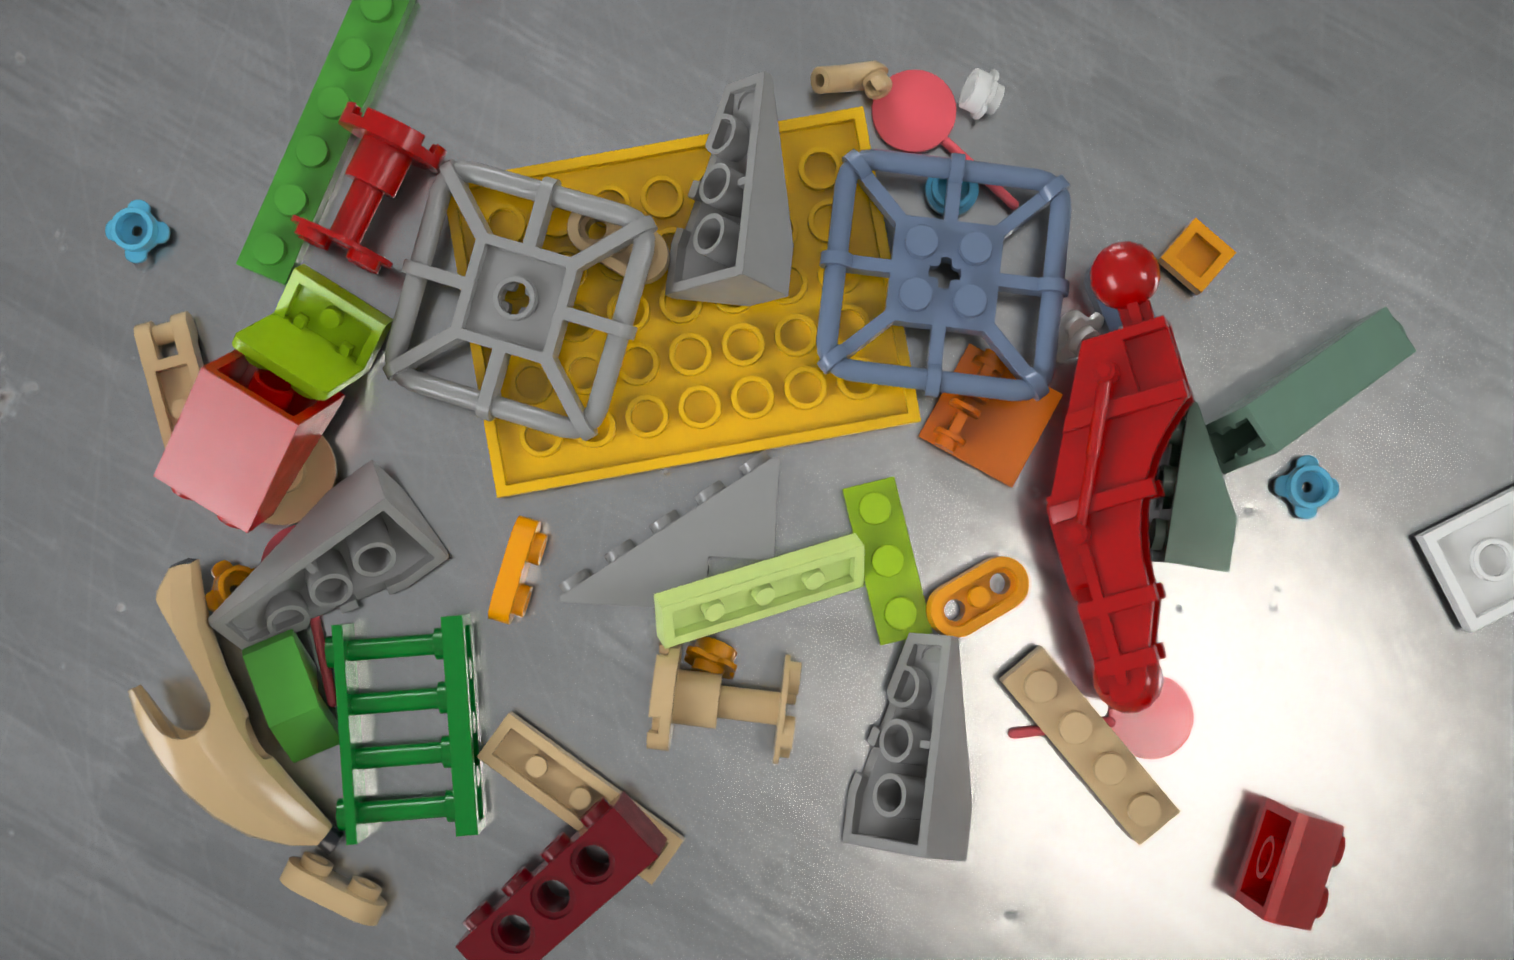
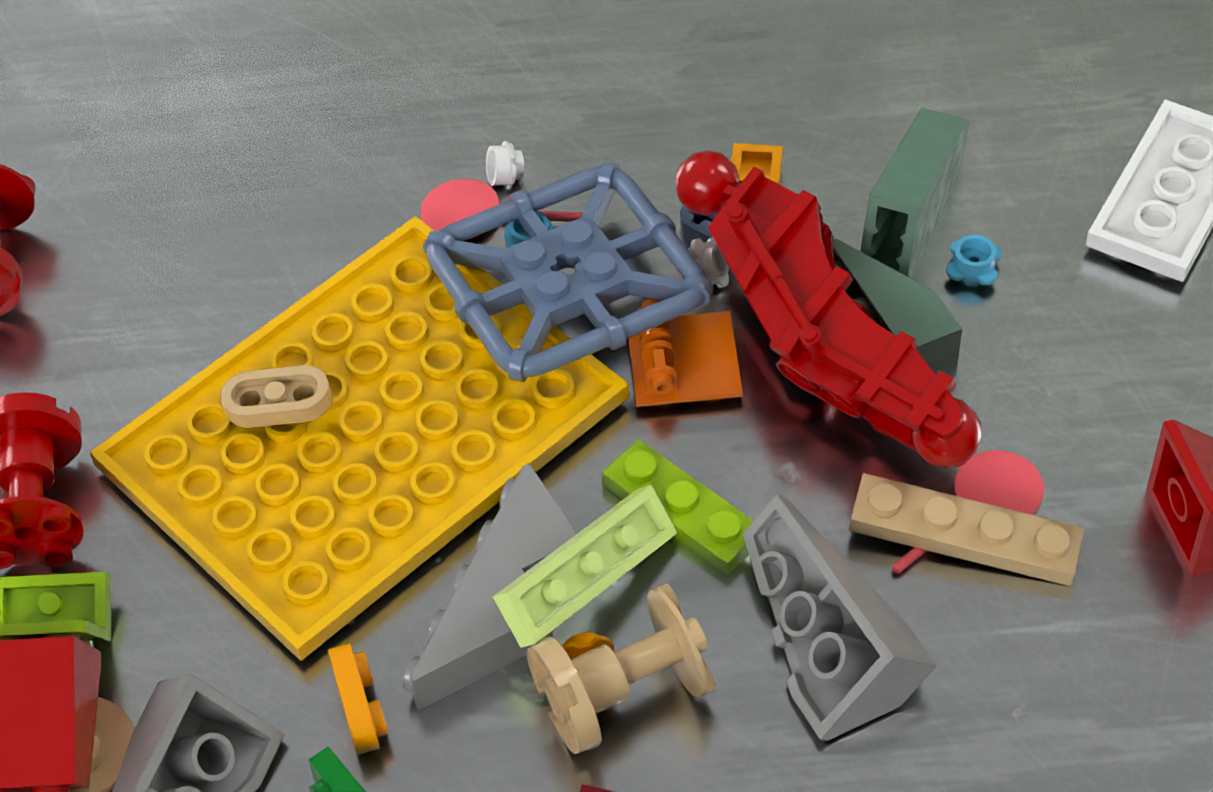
camera: 30 degrees left, 35 degrees down
light grey plate [382,159,658,441] -> none
light grey wedge [665,71,794,306] -> none
tan arm [810,60,892,100] -> none
light orange plate [926,556,1029,638] -> none

